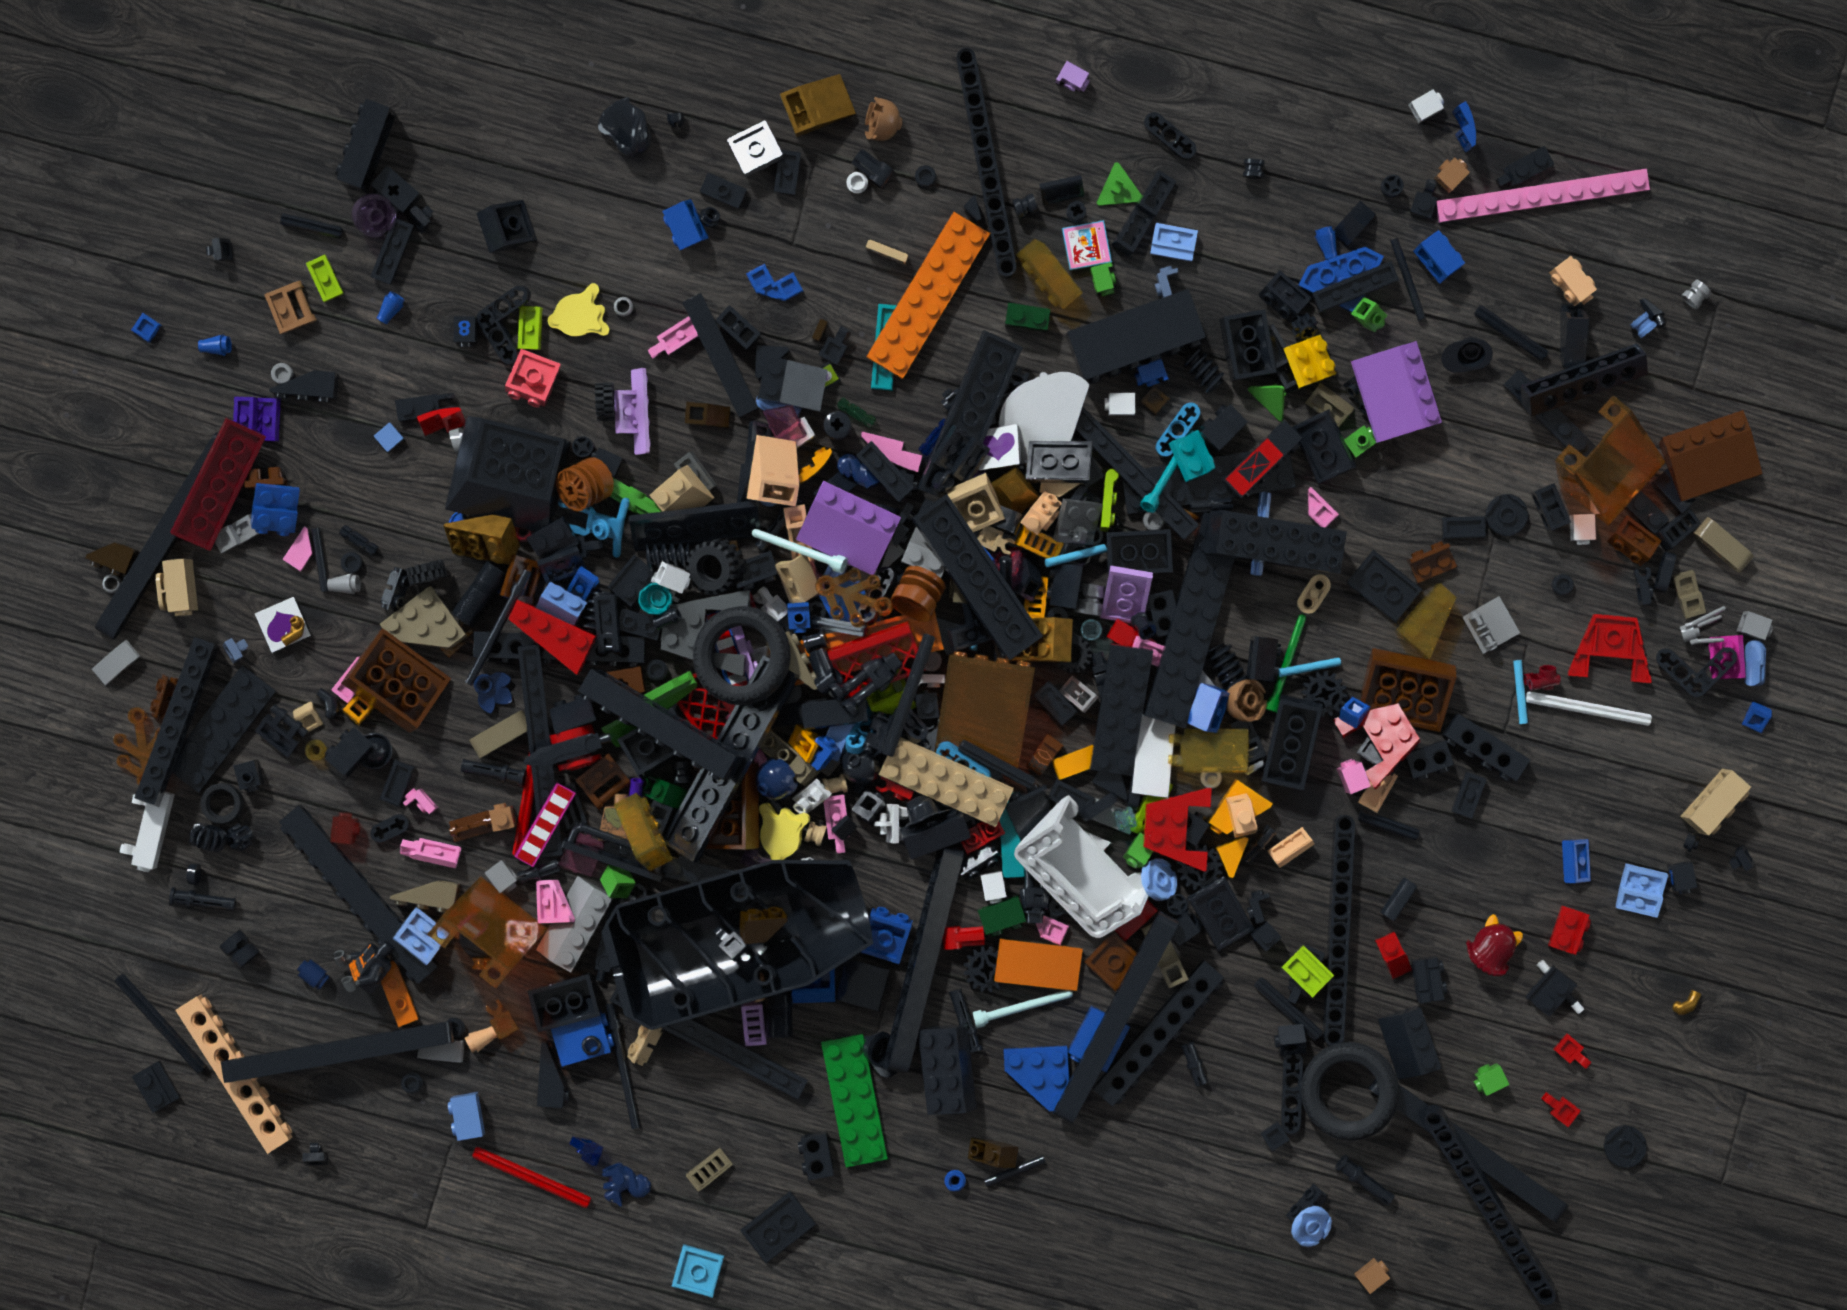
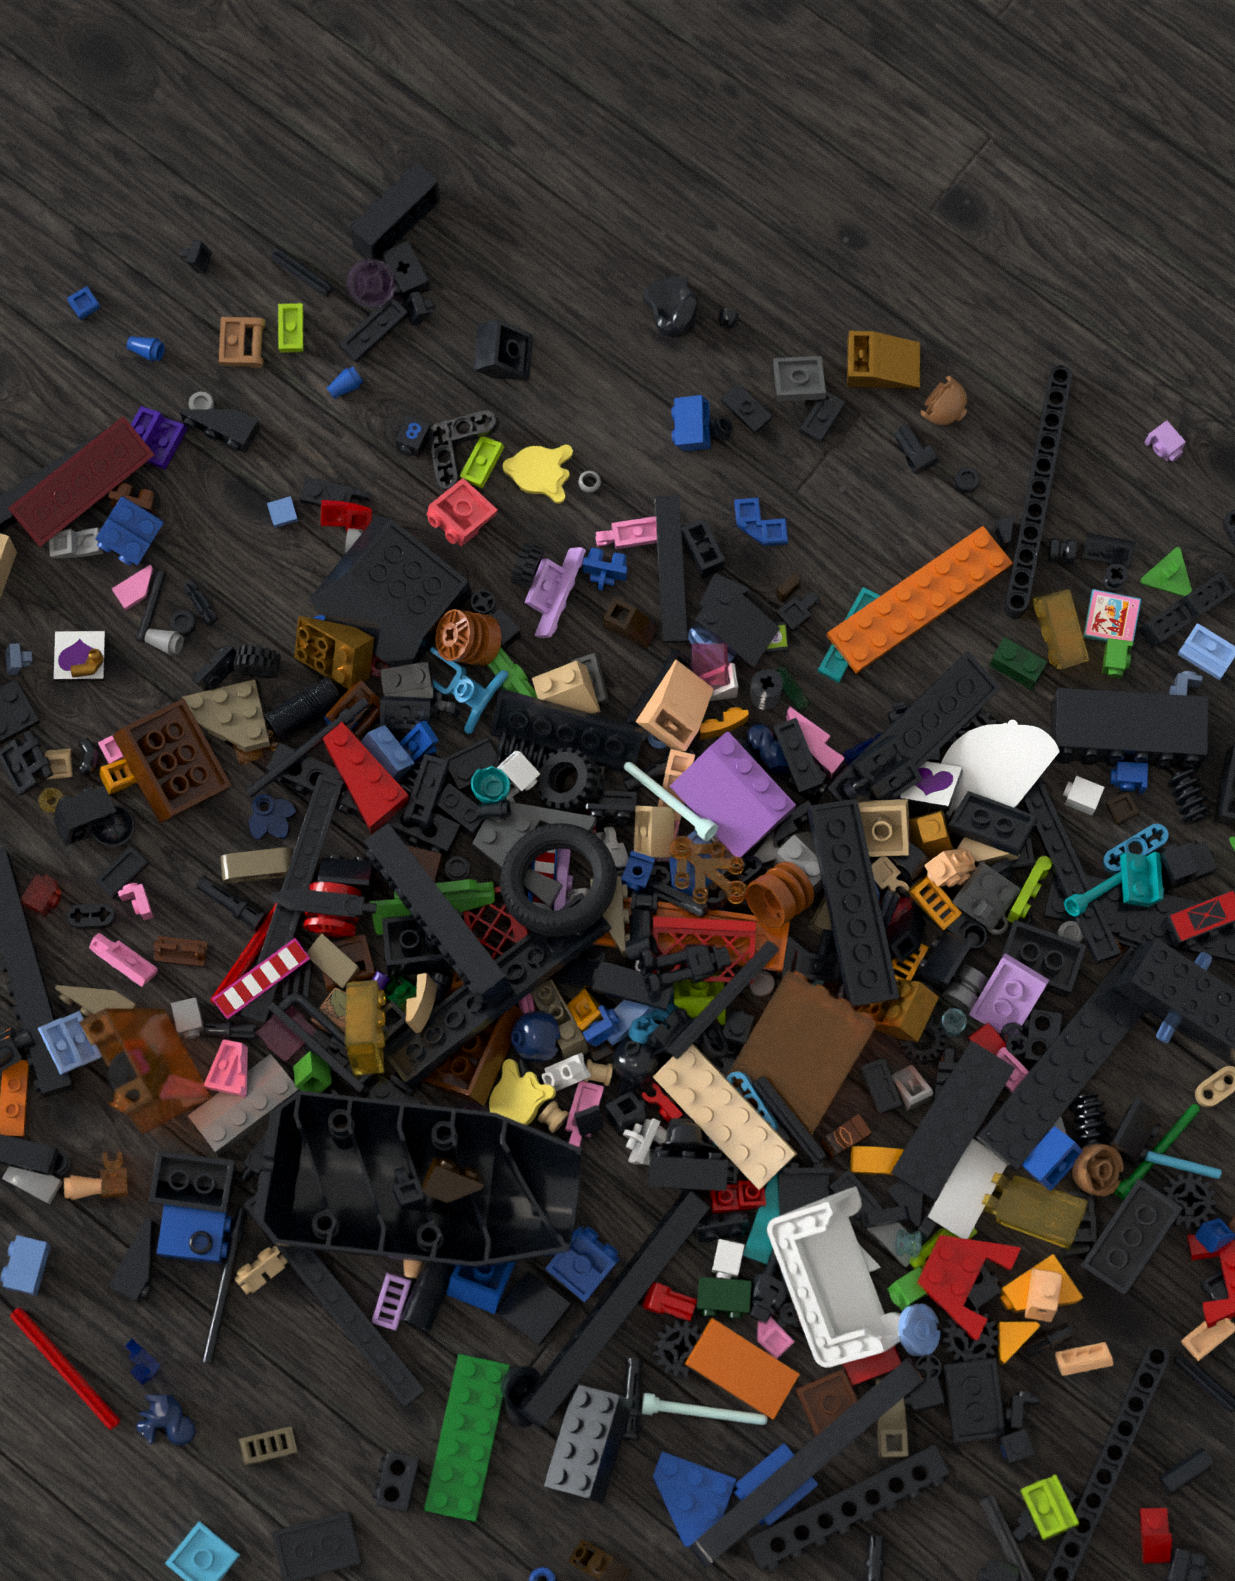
camera: 25 degrees right, 15 degrees down
medium nougat brick [489,803,517,832] -> none
white plate [847,172,868,193] -> none
tan tile [866,240,908,265] -> none
white plate [919,674,945,687] -> none
medium azure bar [1045,544,1107,567] -> none
light grey tile [1200,767,1222,789] -> none
bright pink brick [1337,759,1371,794] -> none
none -> dark tan slope [306,934,360,989]
none -> tan slope [406,973,437,1033]
none -> blue hips [582,548,627,591]

